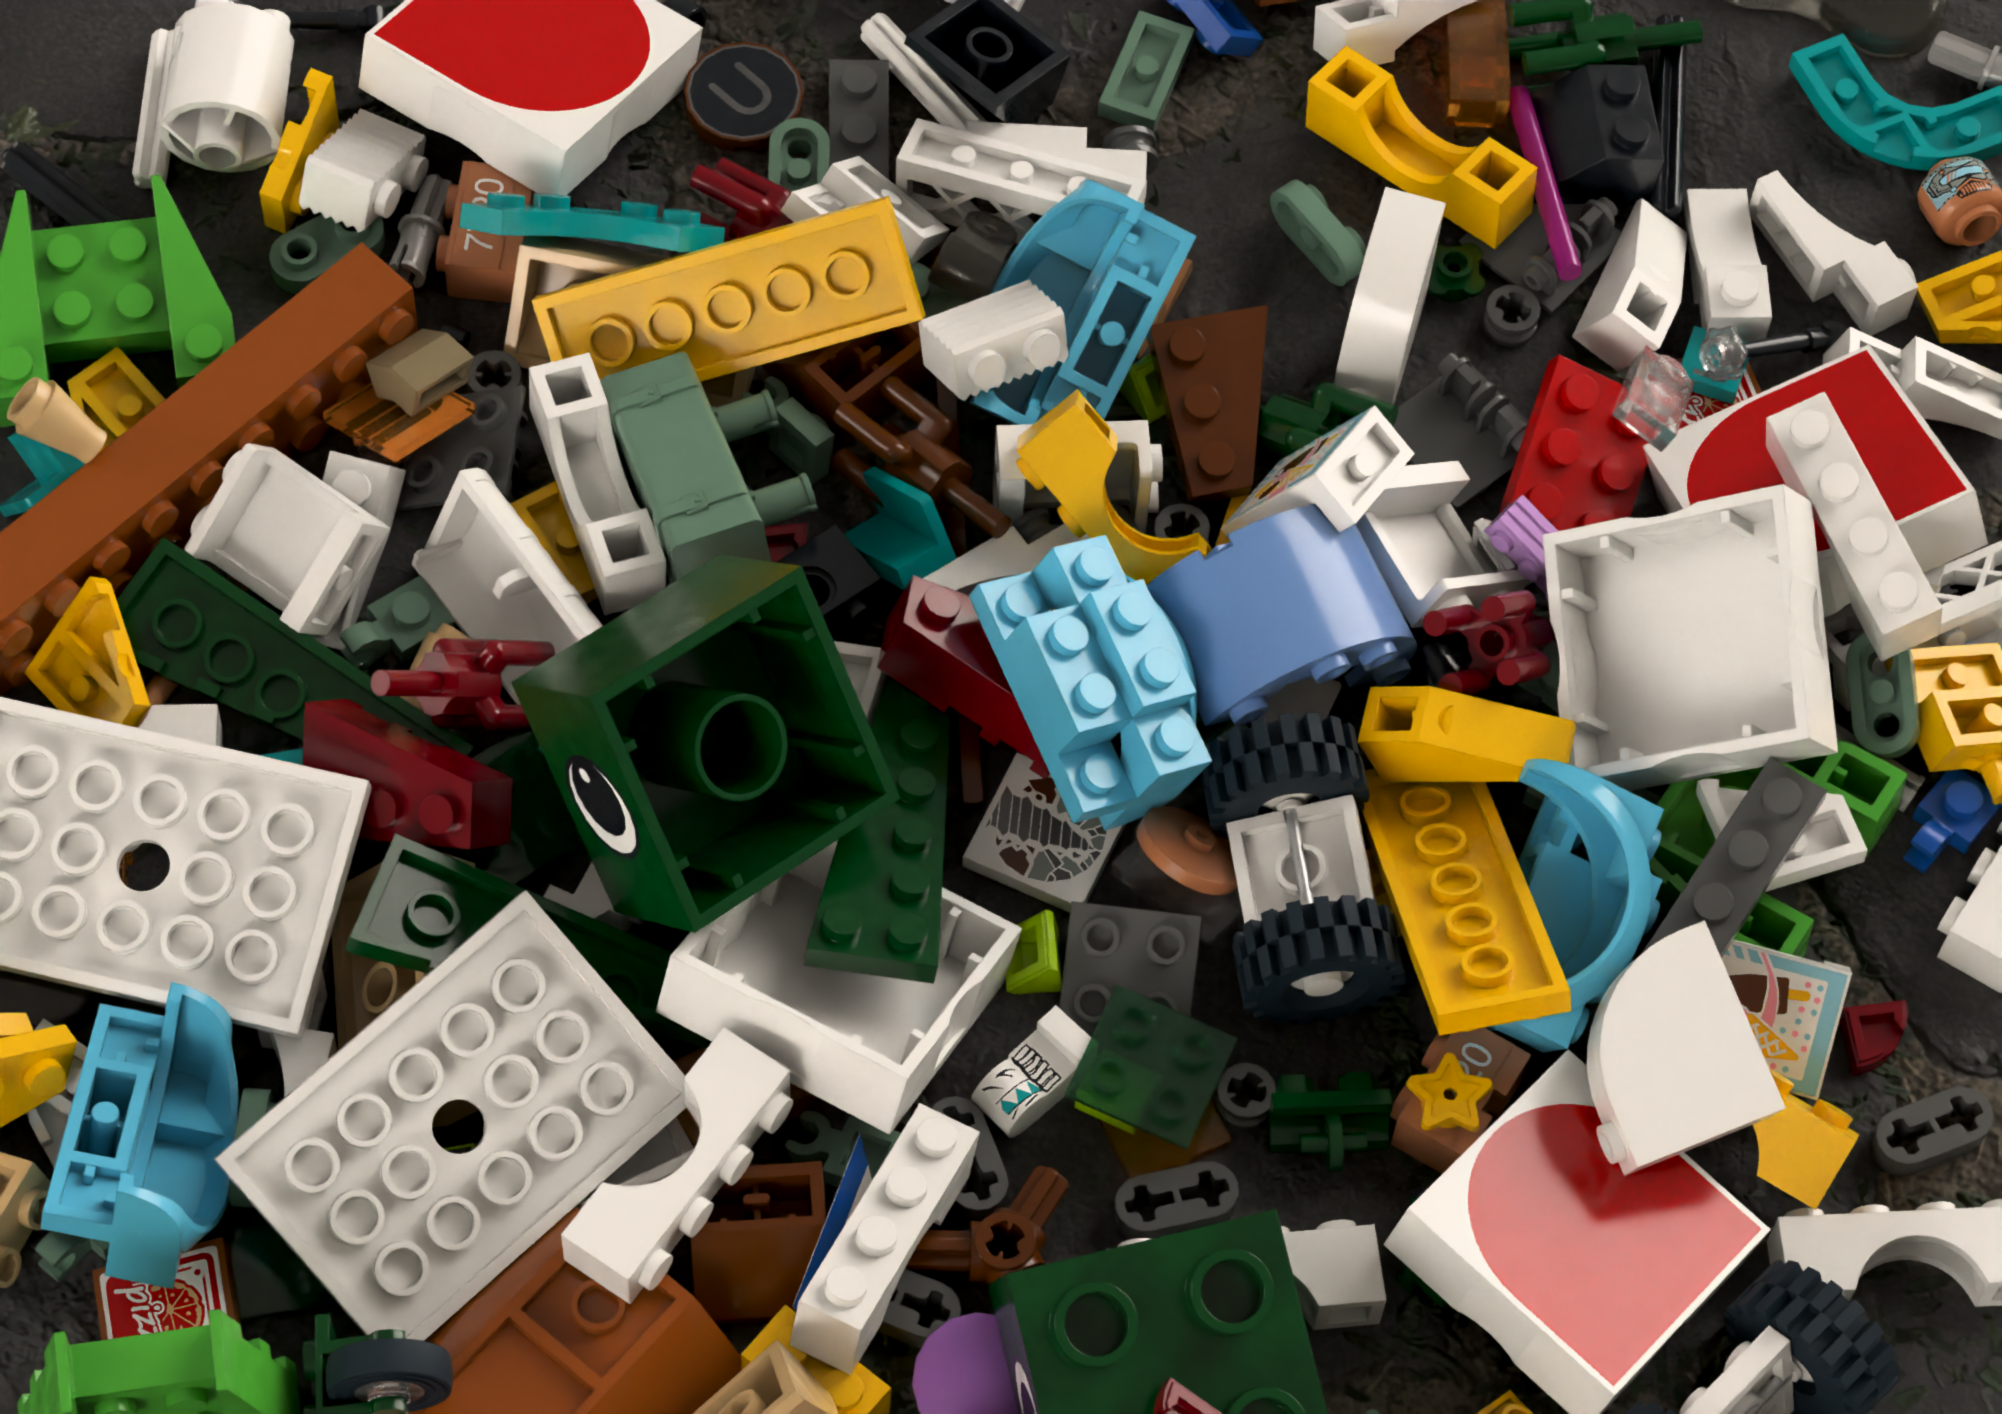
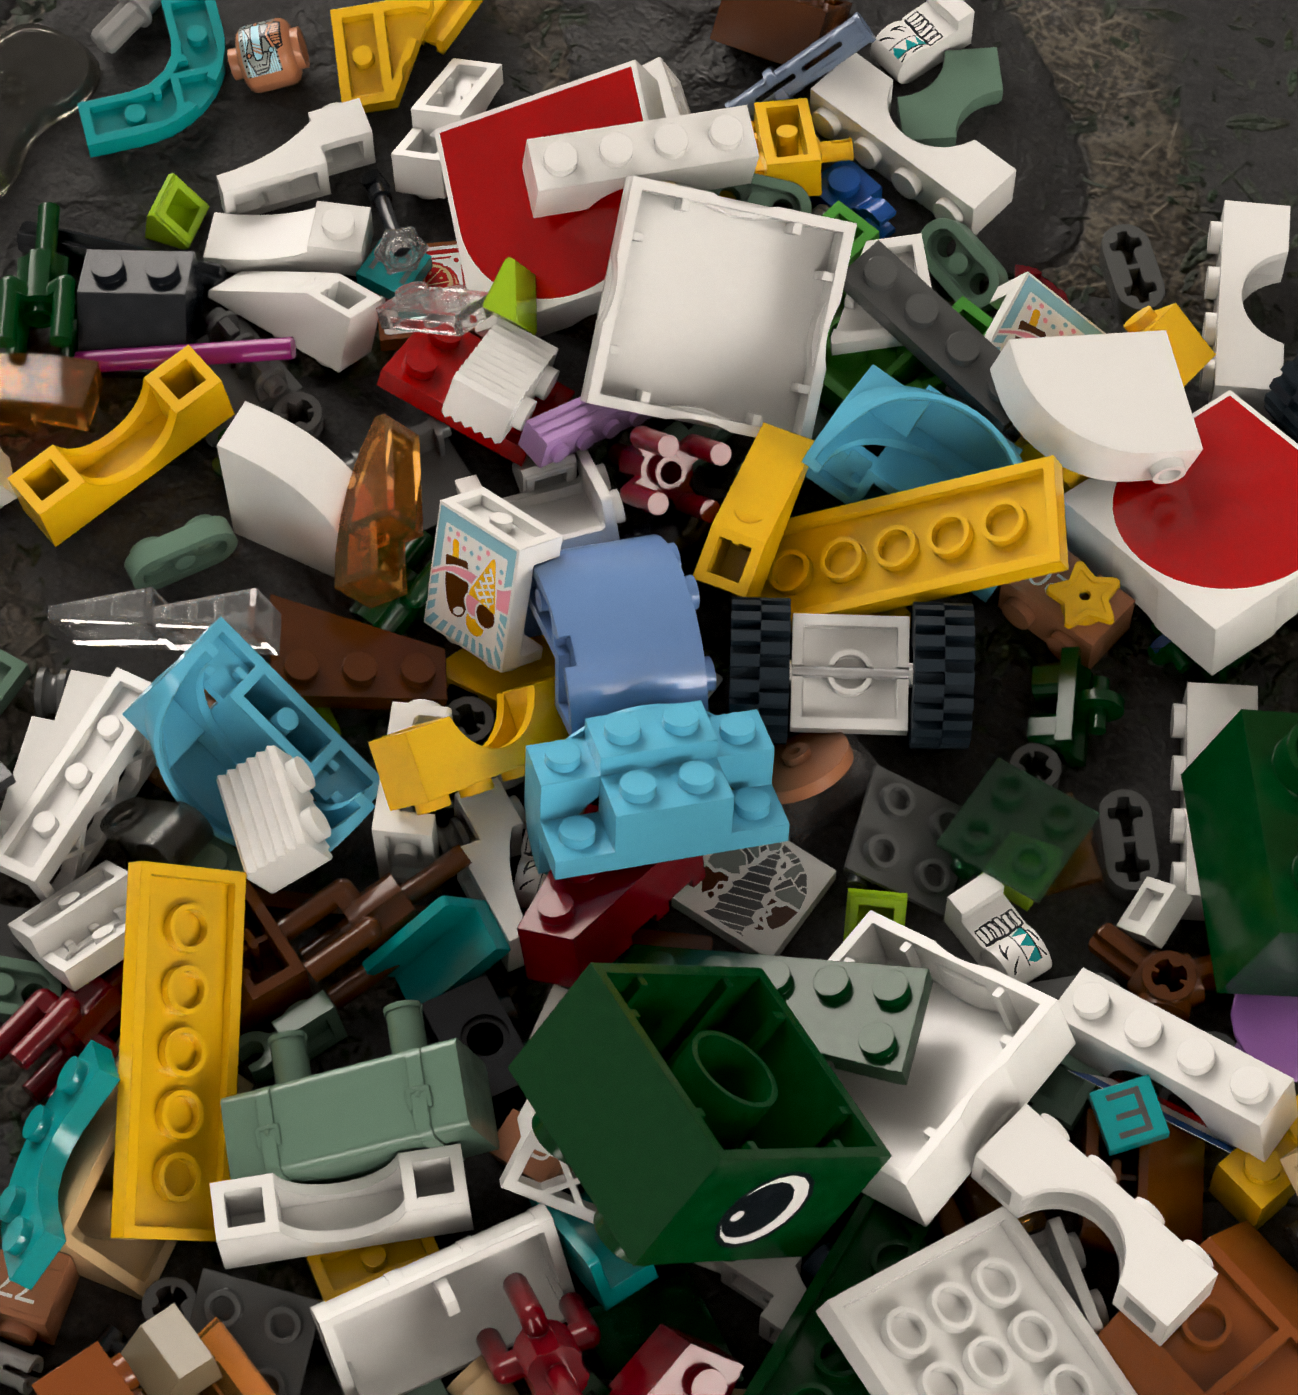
camera: 75 degrees left, 0 degrees up
none -> clear slope [47,587,282,655]
none -> lime slope [145,173,210,250]
none -> clear orange slope [334,414,424,609]
none -> white brick [441,317,560,444]
none -> lime slope [483,257,537,336]
none -> sand green plate [921,218,1009,312]
none -> teal tile [1089,1074,1170,1156]
none -> white tile [1116,876,1193,949]

